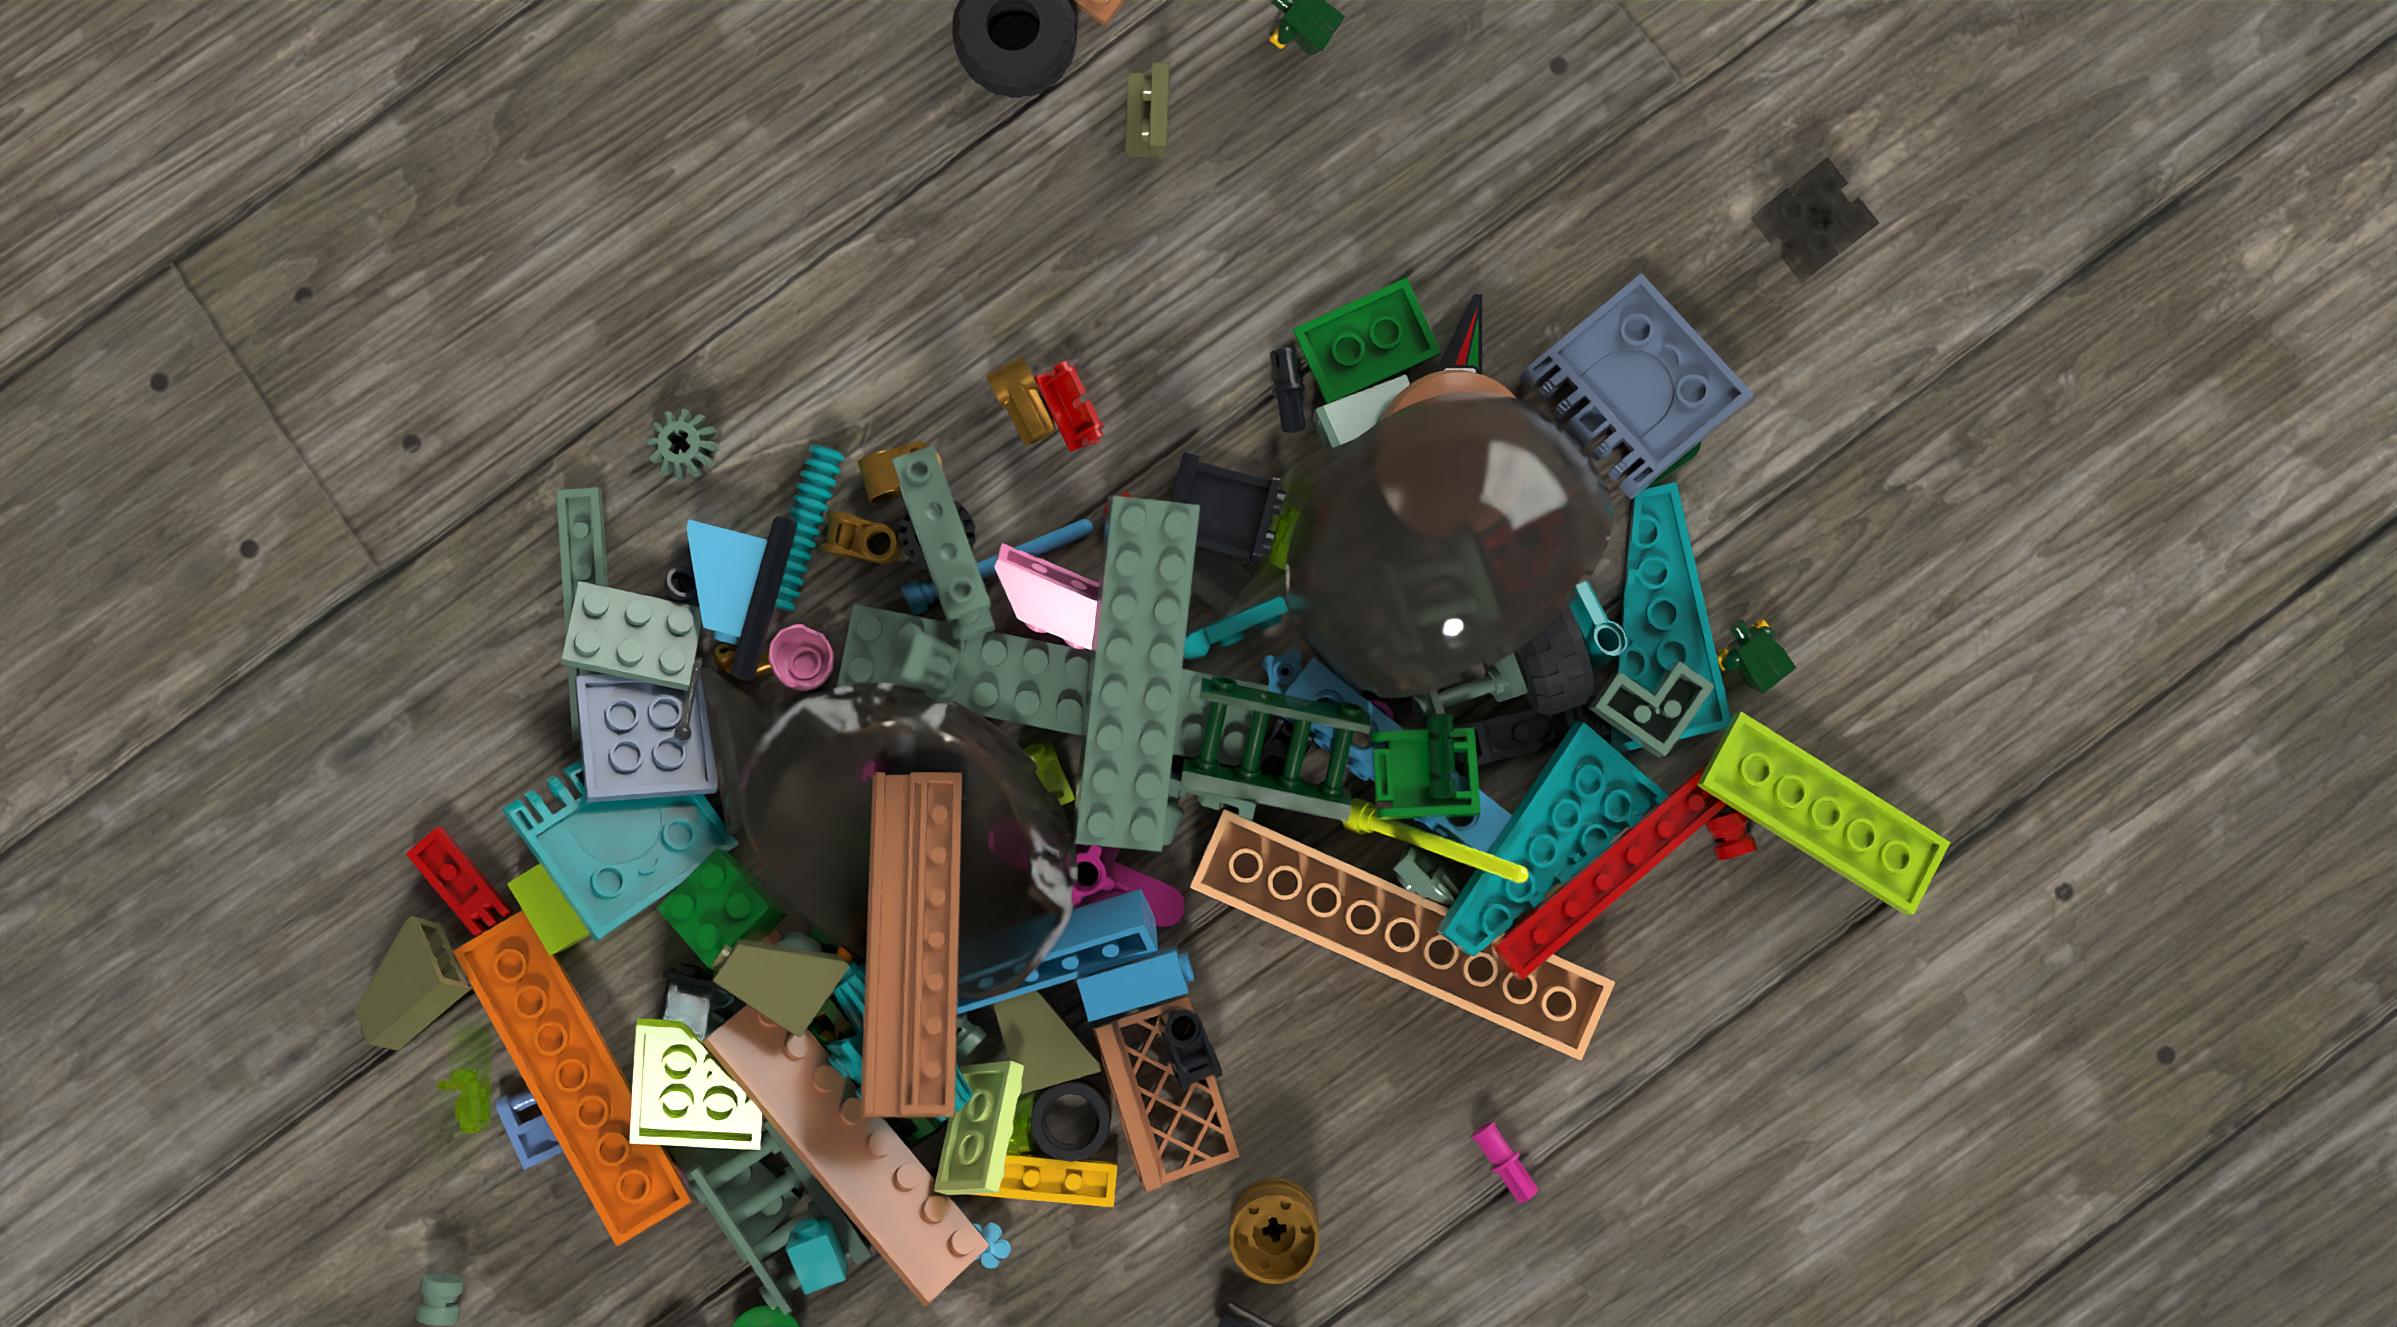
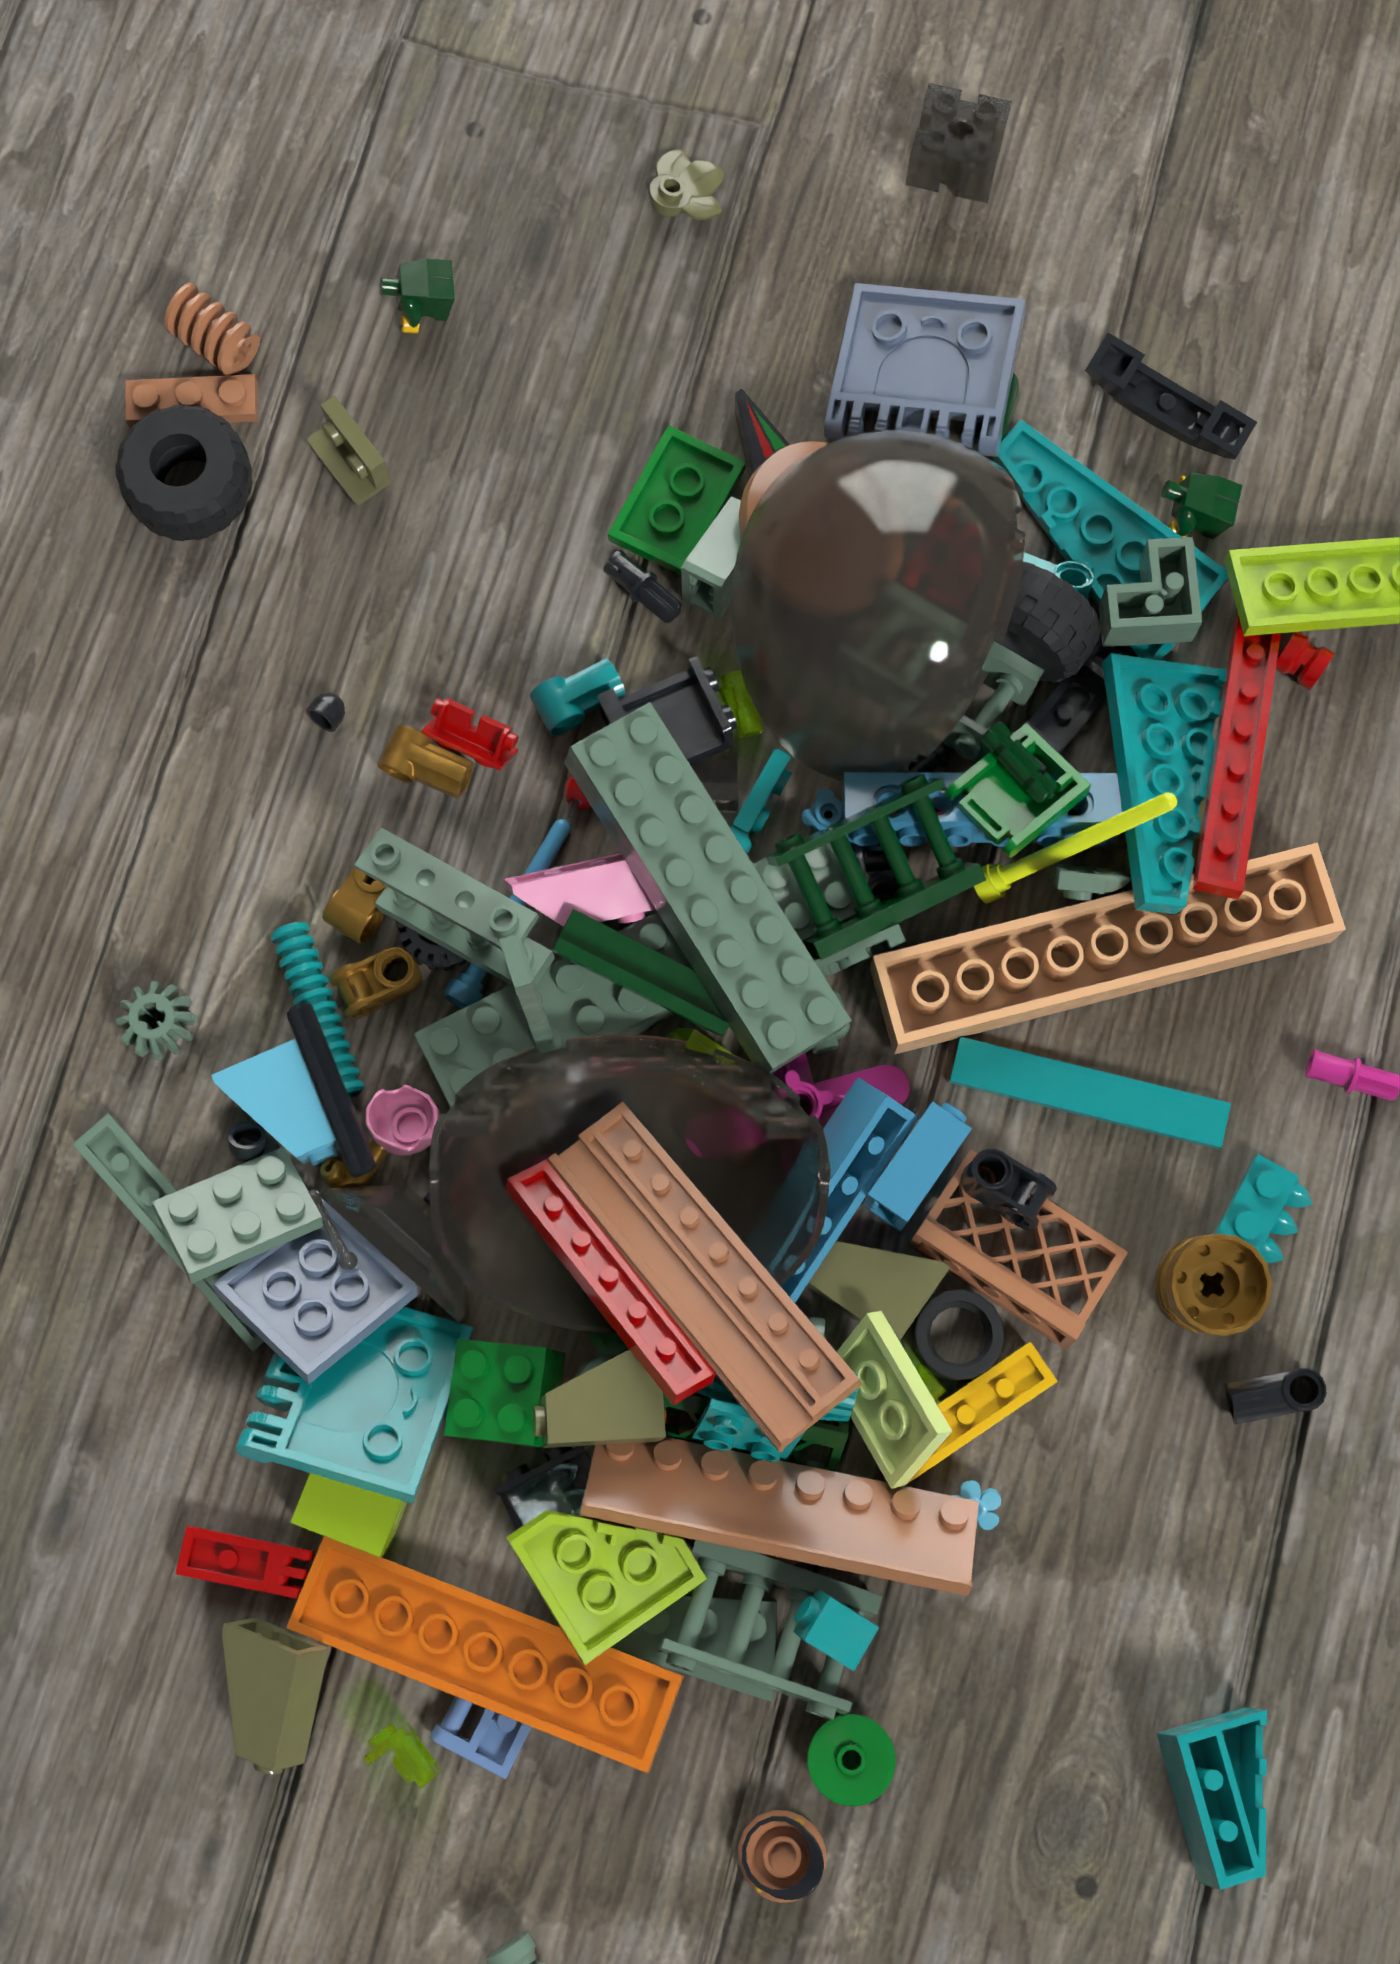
camera: 40 degrees left, 10 degrees down
none -> black hinge [306,692,345,732]
none -> plate [505,1160,716,1405]
none -> teal piece [529,658,625,736]
none -> dark green fence [551,909,730,1036]
none -> olive plate [648,149,724,220]
none -> teal tile [949,1037,1231,1150]
none -> black slope [1085,333,1257,460]
none -> teal plate [1213,1154,1312,1263]

